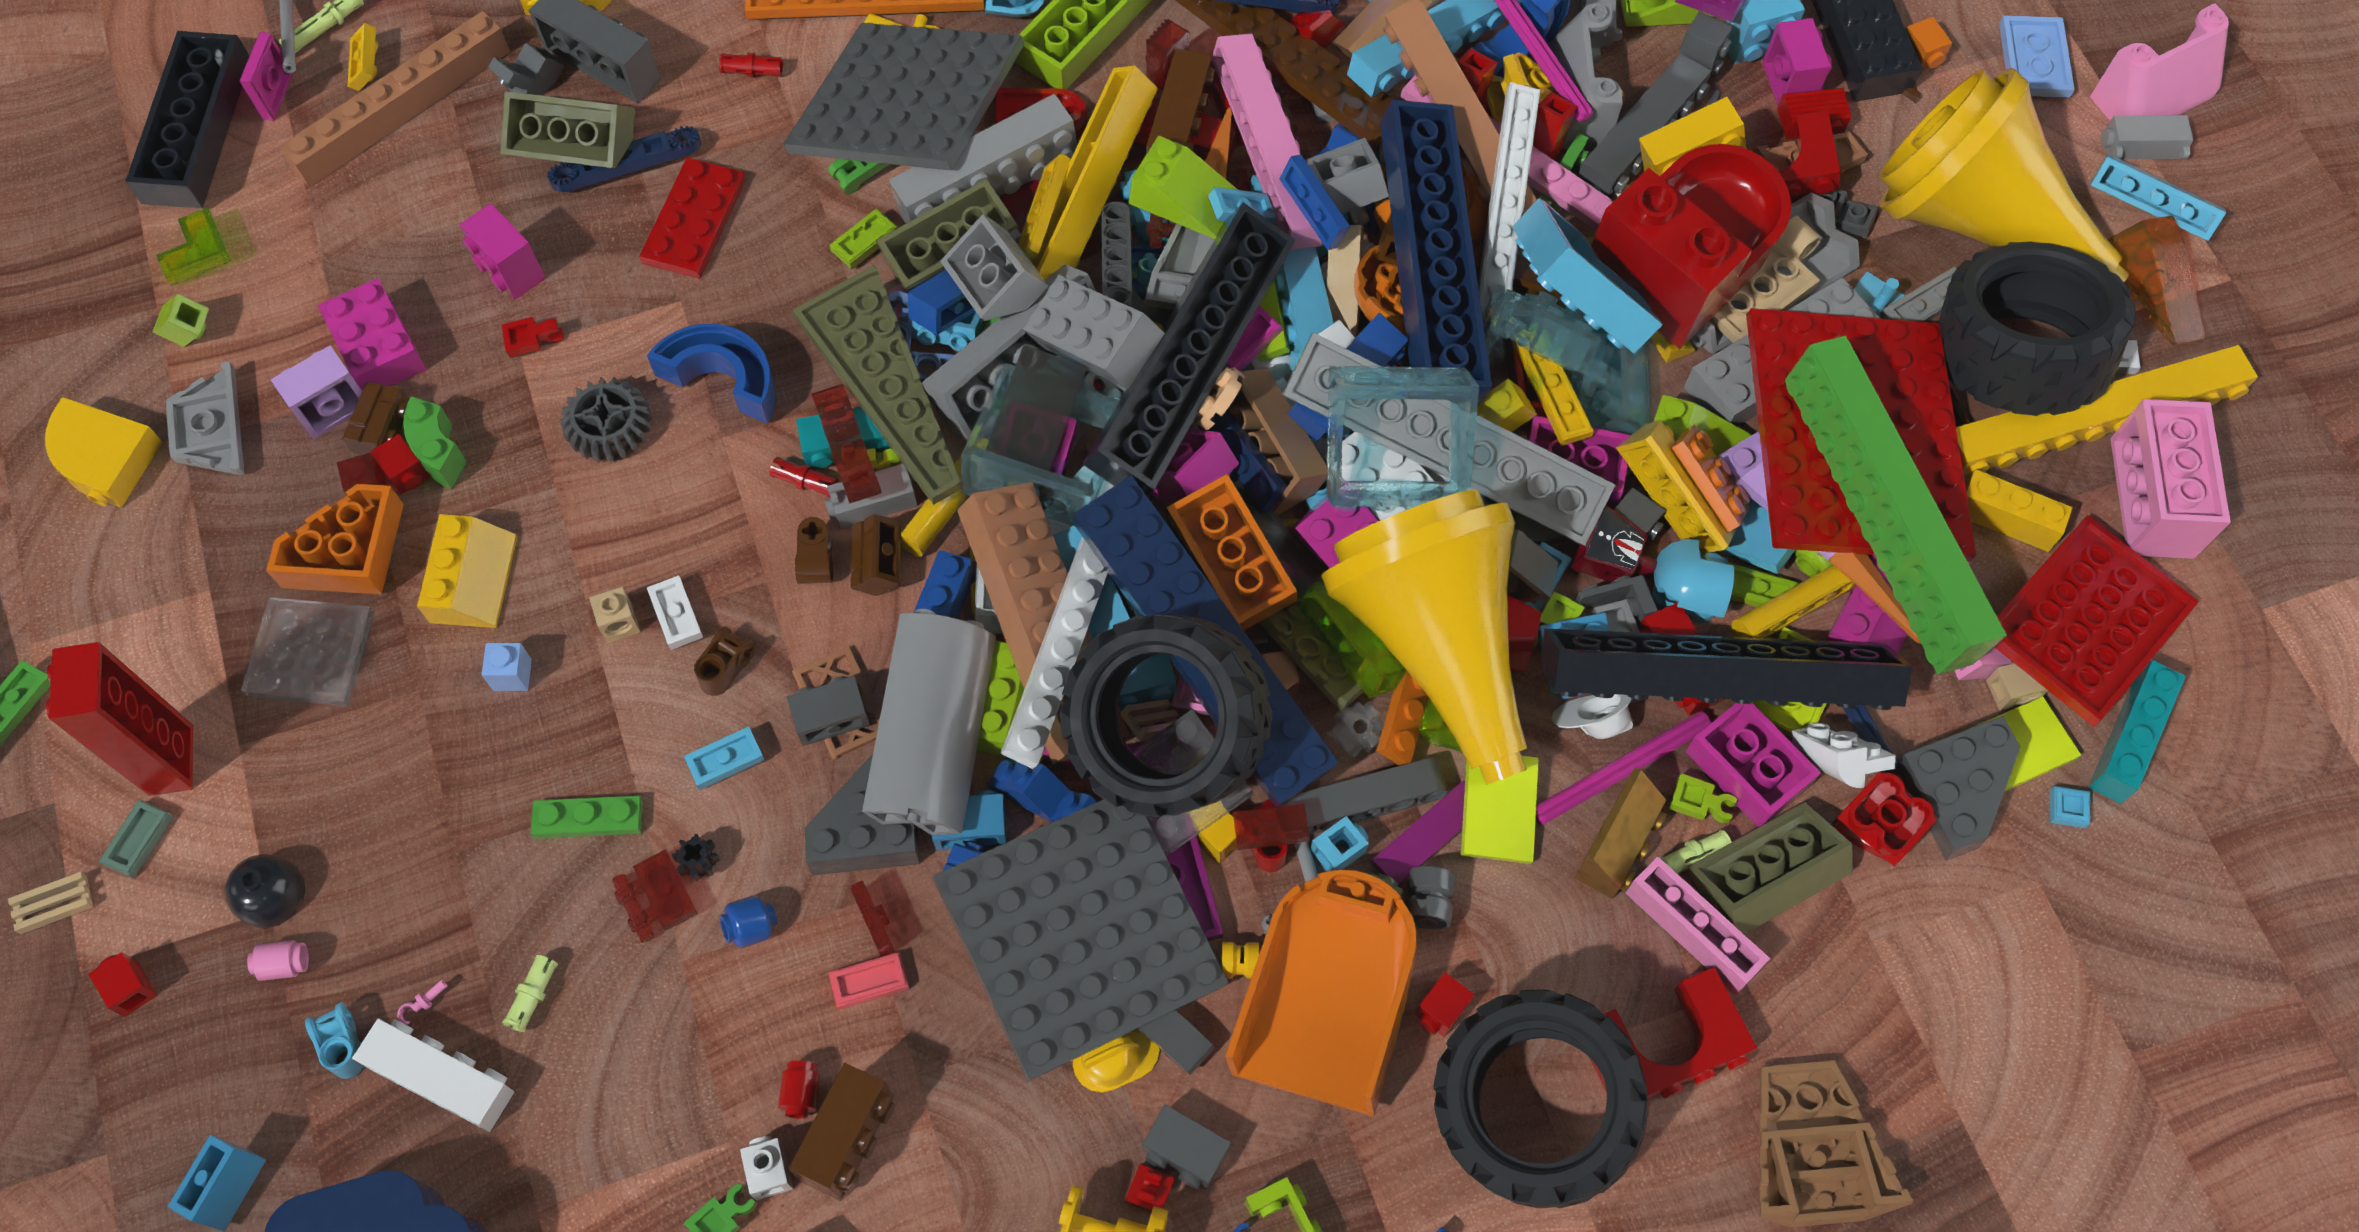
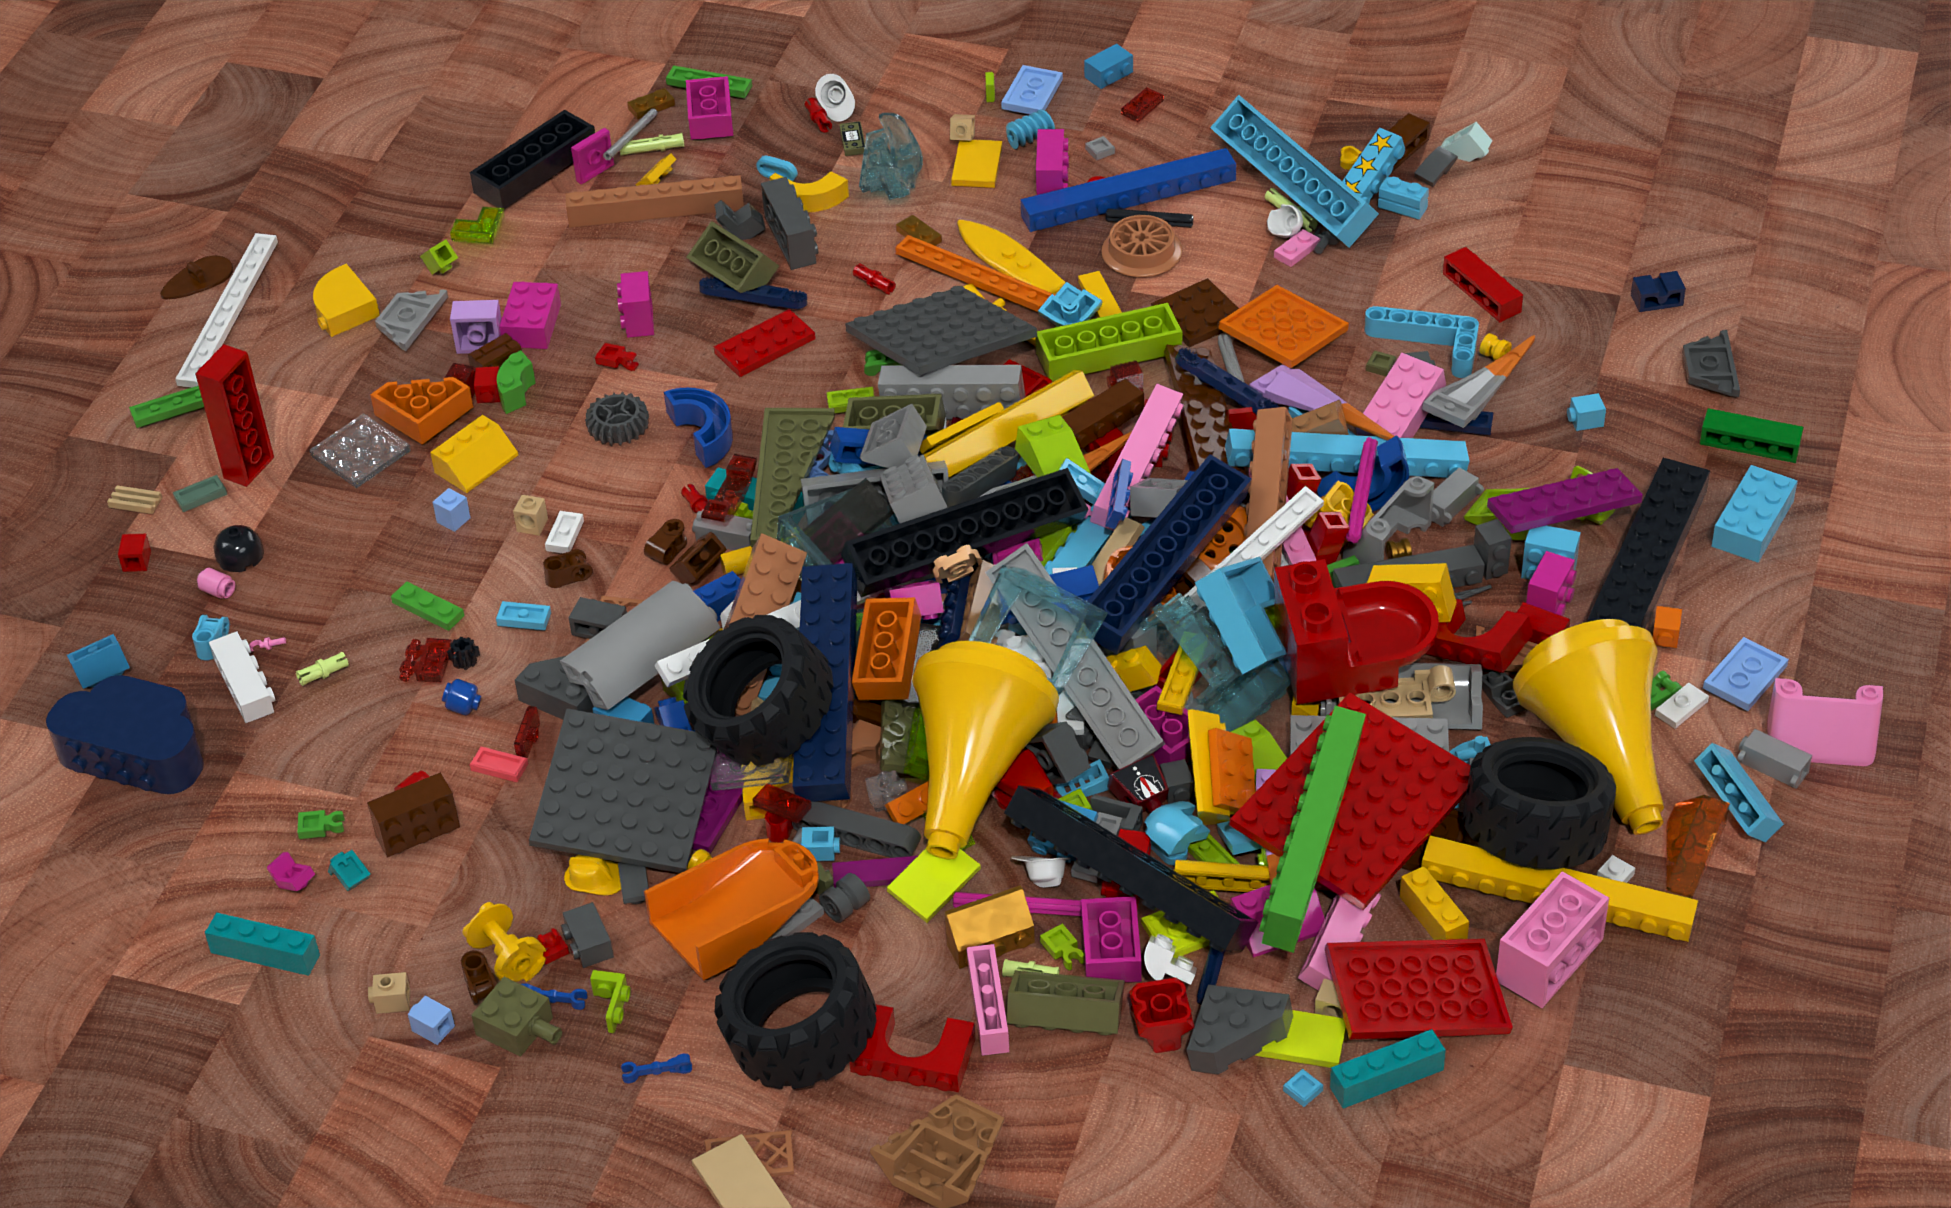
camera: 40 degrees right, 20 degrees down
white brick [740,1136,793,1200] -> none

